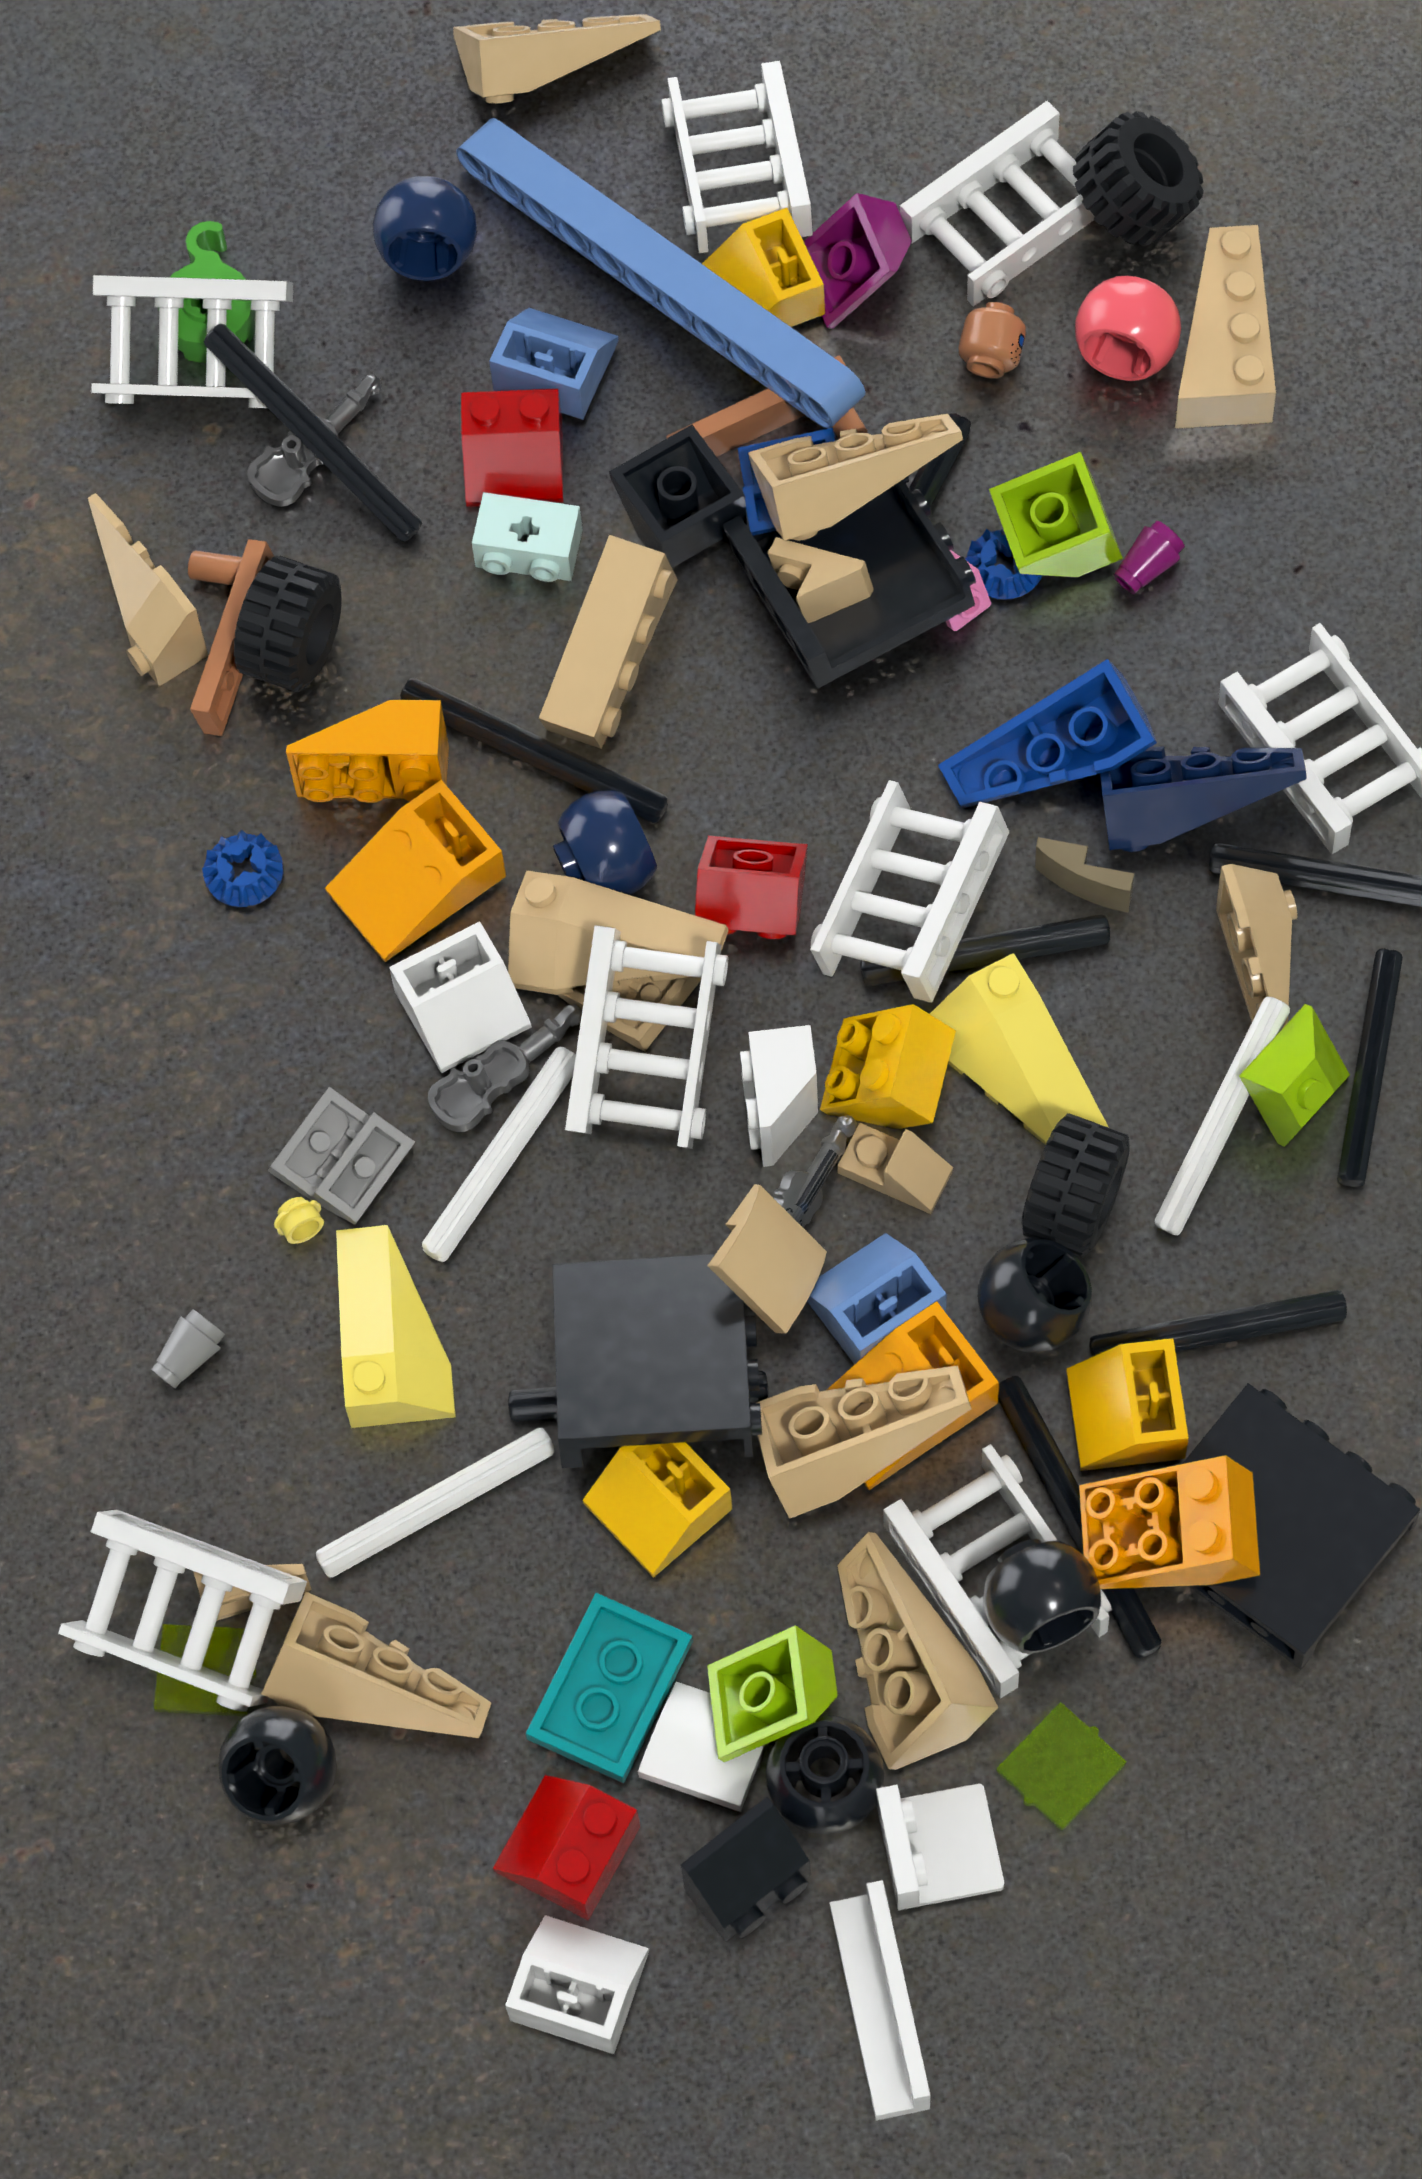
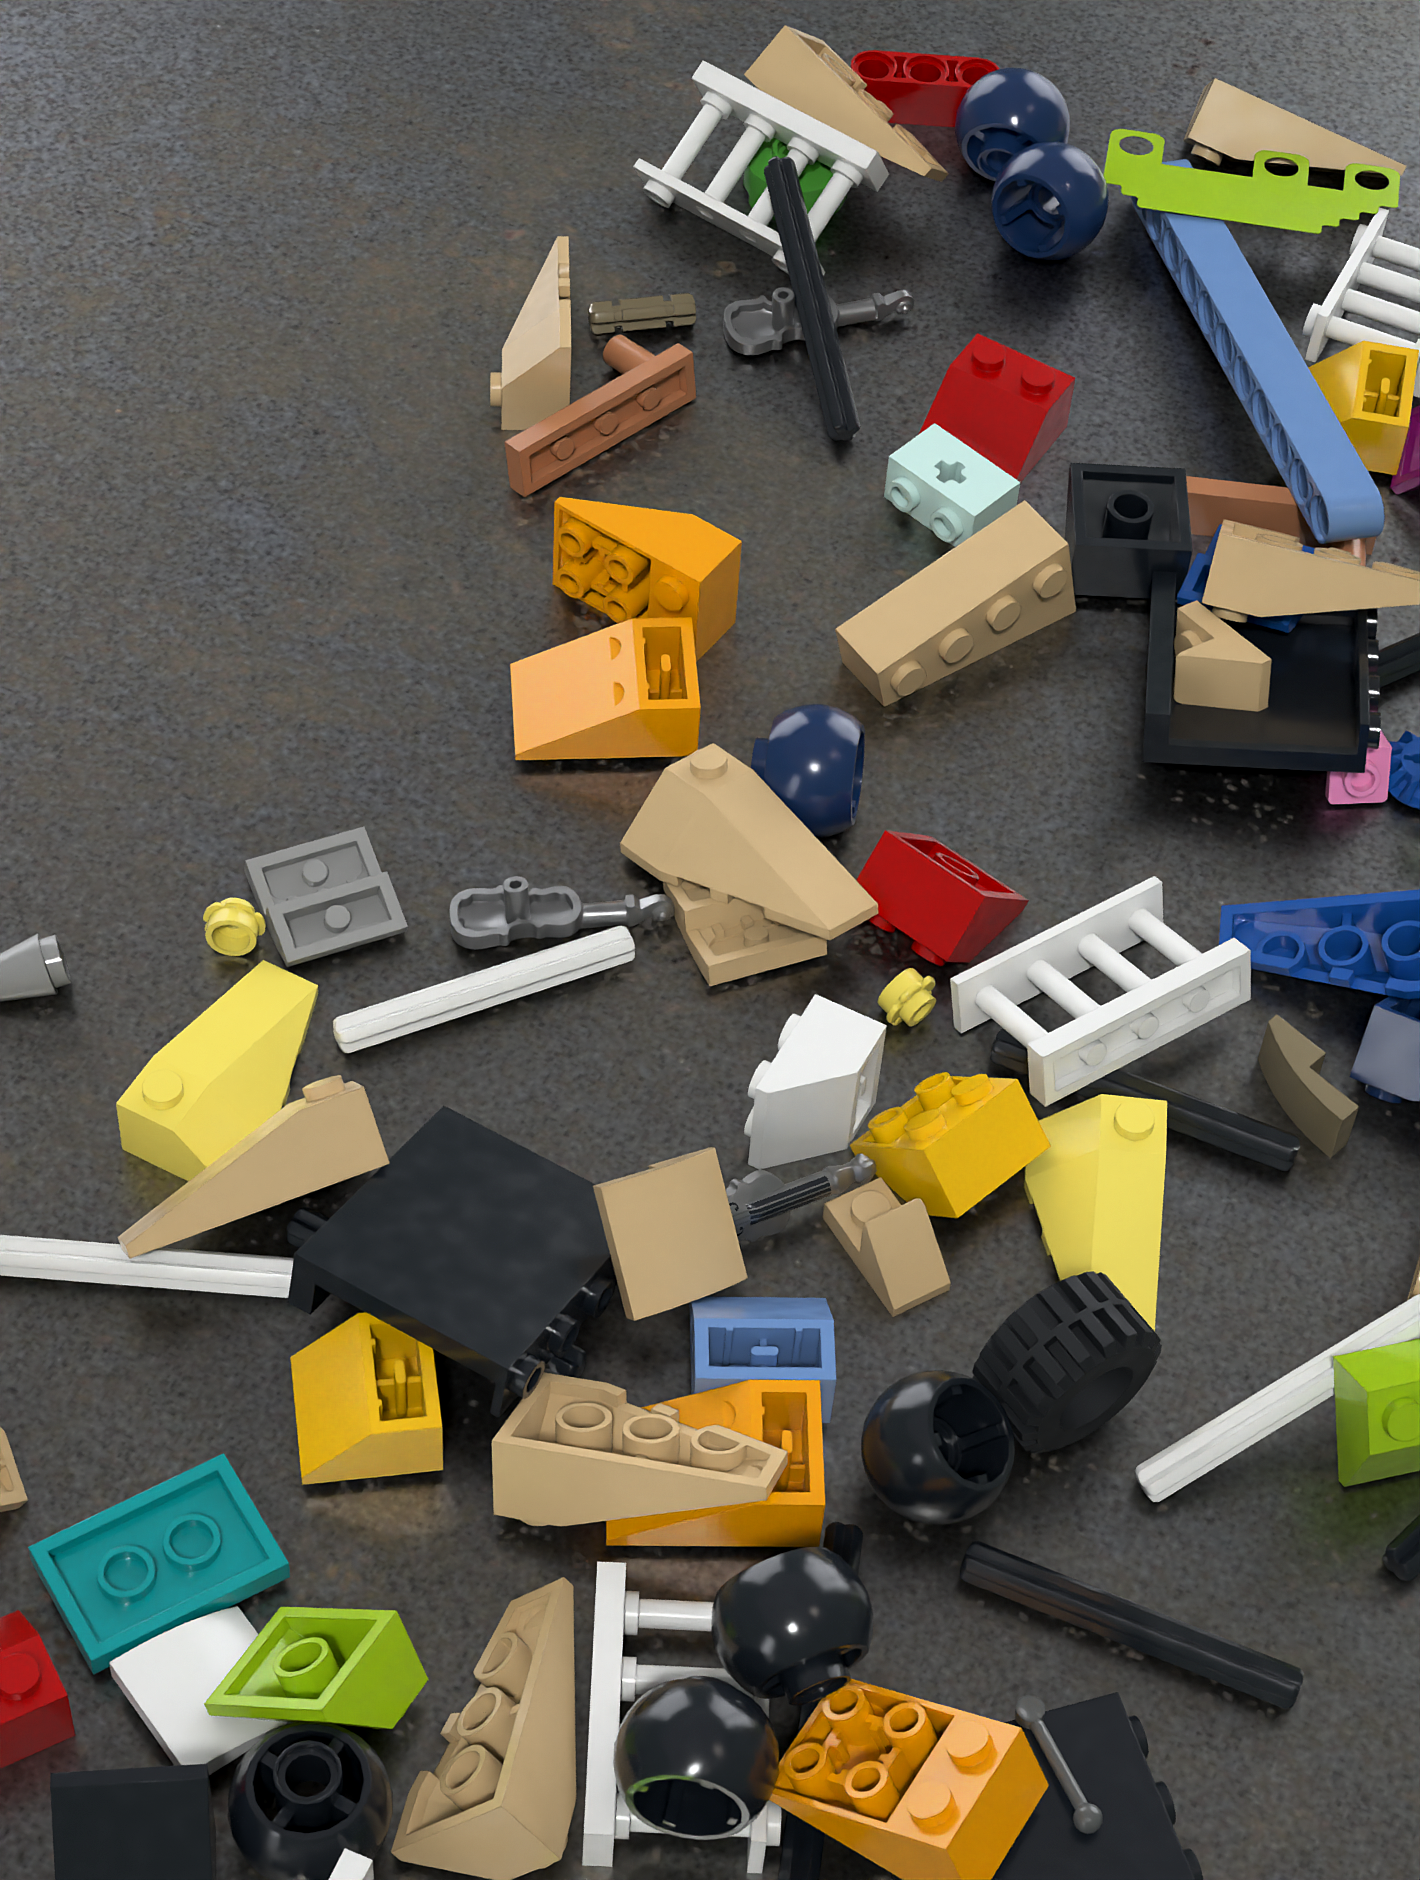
camera: 25 degrees right, 15 degrees down
blue gear [202,830,283,907] -> none
black tyre [234,556,342,692] -> none
white slope [389,921,531,1073] -> none
black axle [400,678,668,823] -> none
medium blue slope [489,308,619,420] -> none
white fence [565,925,728,1149] -> none
yellow slope [1066,1338,1188,1471] -> none
none -> tan wedge [118,1075,390,1259]
none -> dark tan axle [588,293,696,335]
none -> black wheel [711,1547,873,1706]
none -> tan wedge [744,25,948,182]
none -> red beam [850,50,1000,128]
none -> light yellow plate [877,968,936,1027]
none -> dark blue wheel [955,68,1071,181]
none -> dark grey hinge [1014,1695,1103,1834]
none -> lime piece [1103,129,1400,234]

